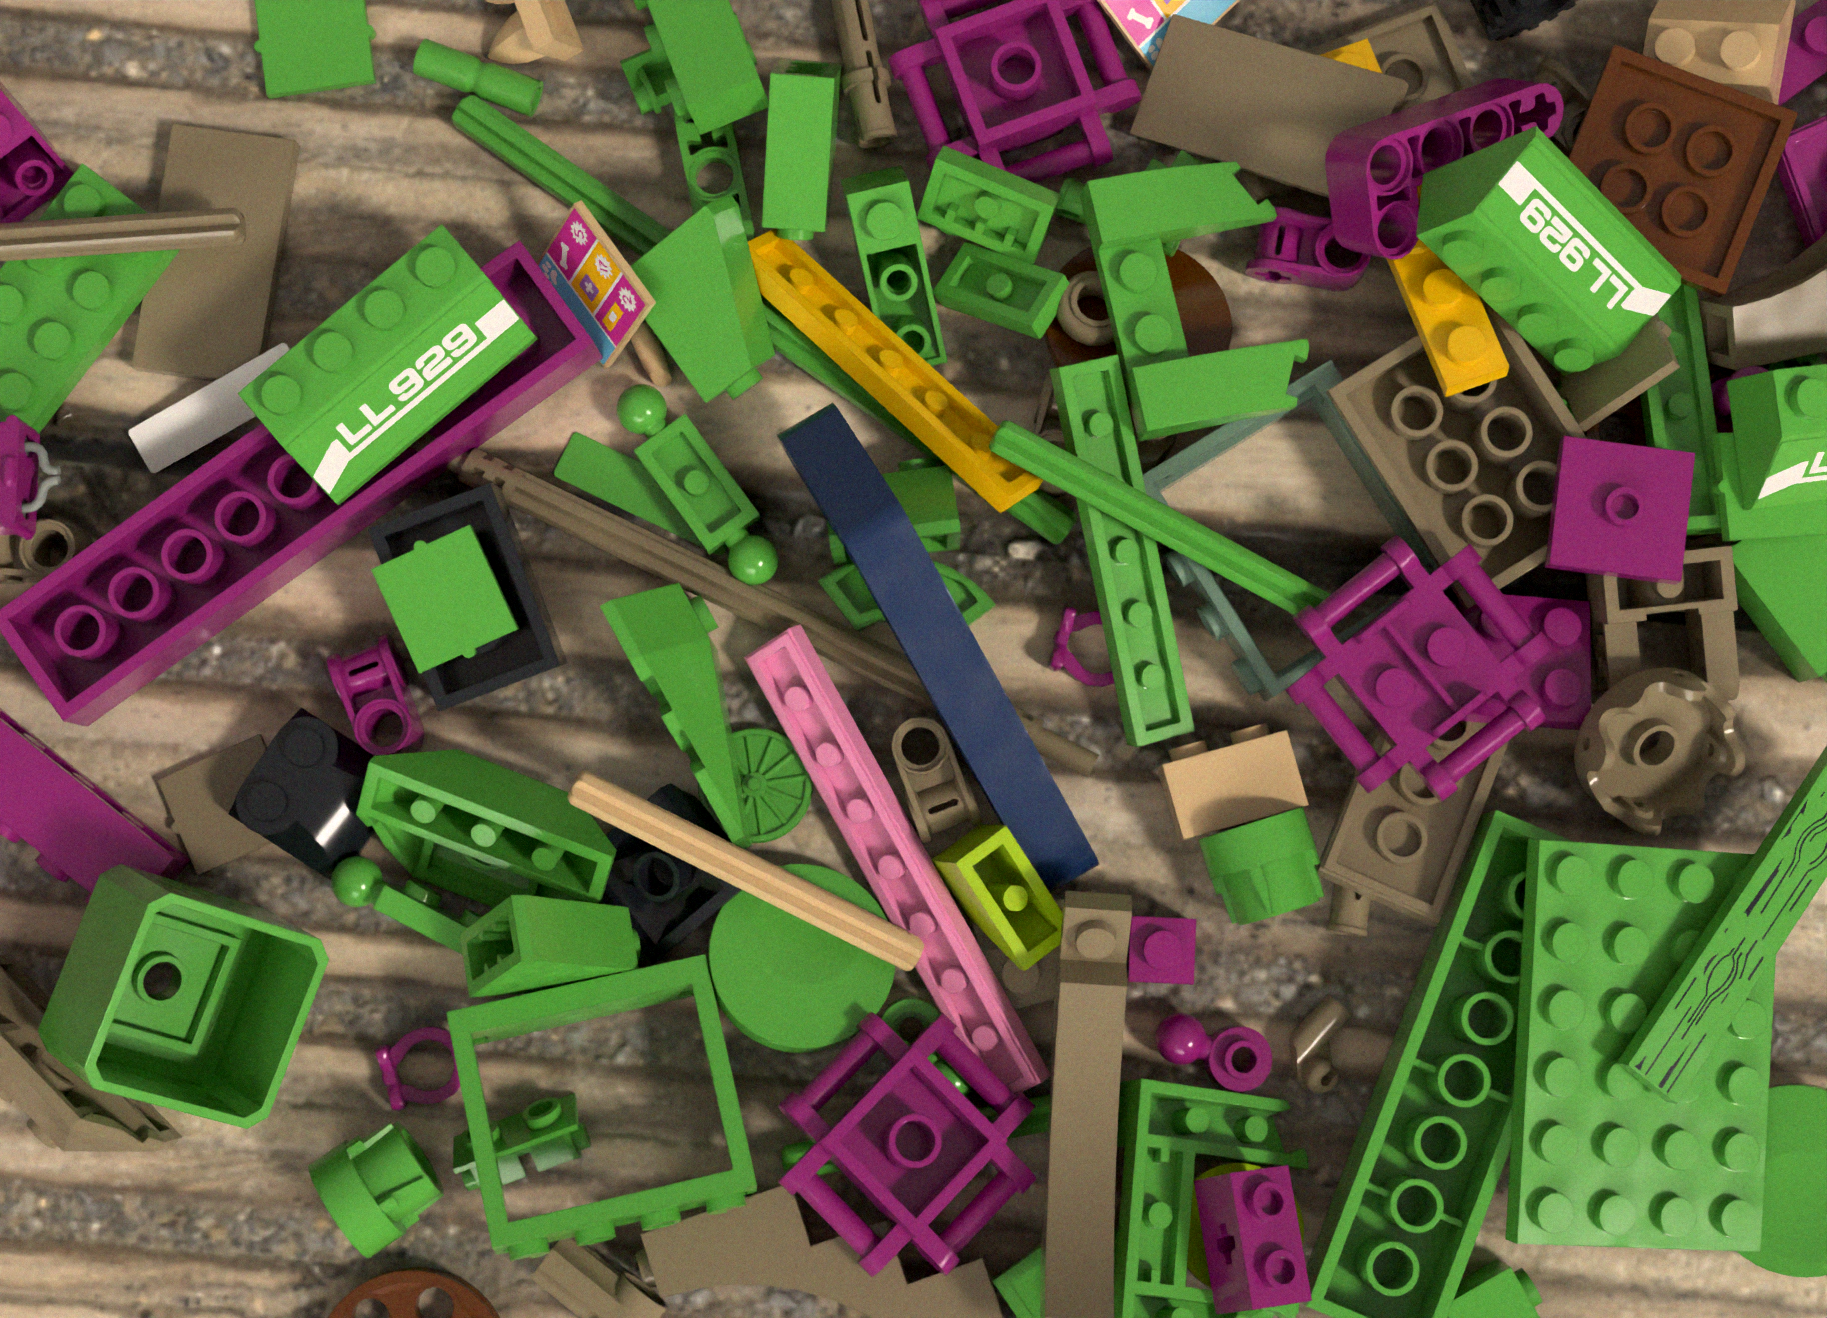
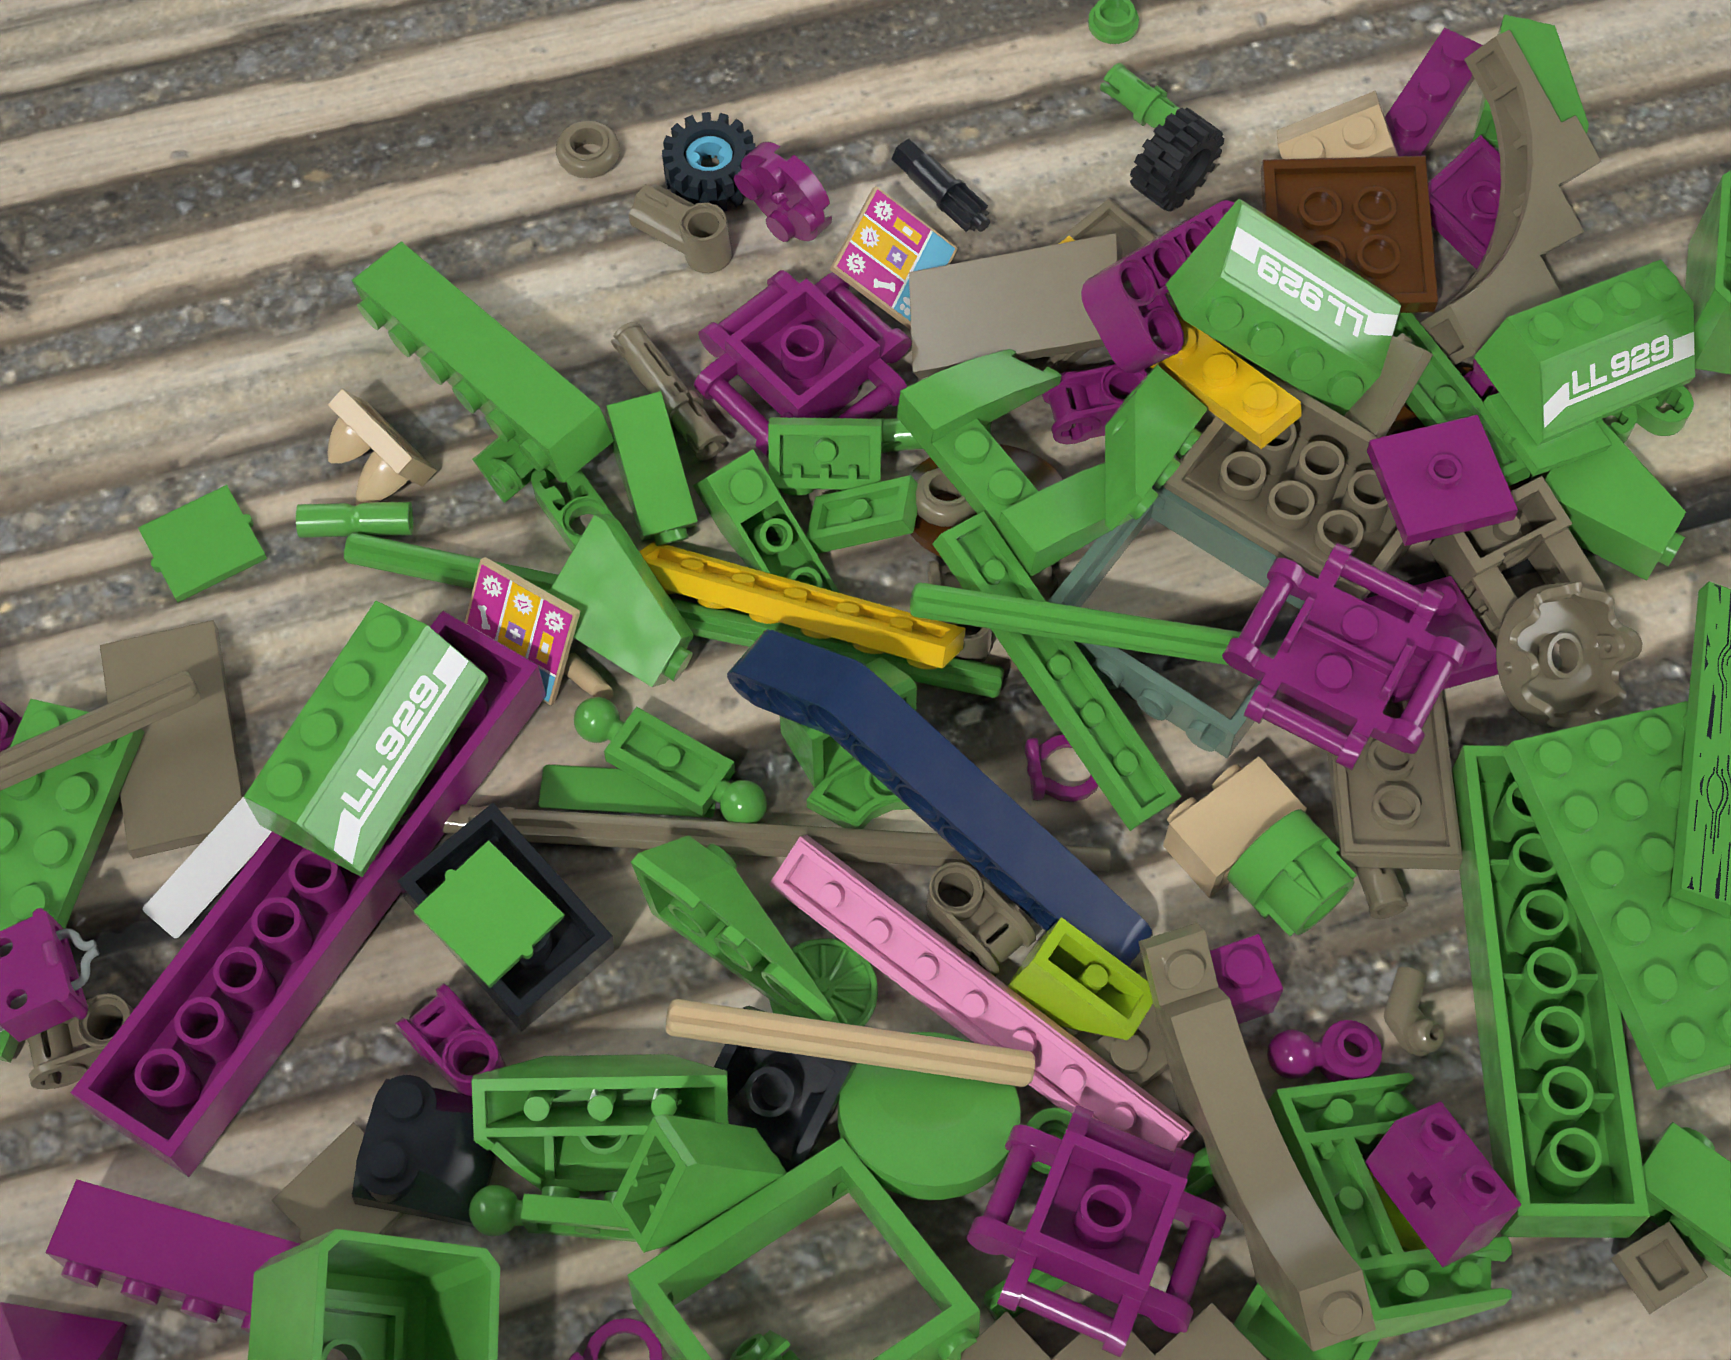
camera: 25 degrees left, 20 degrees down
none -> bright green slope [1105,365,1208,531]

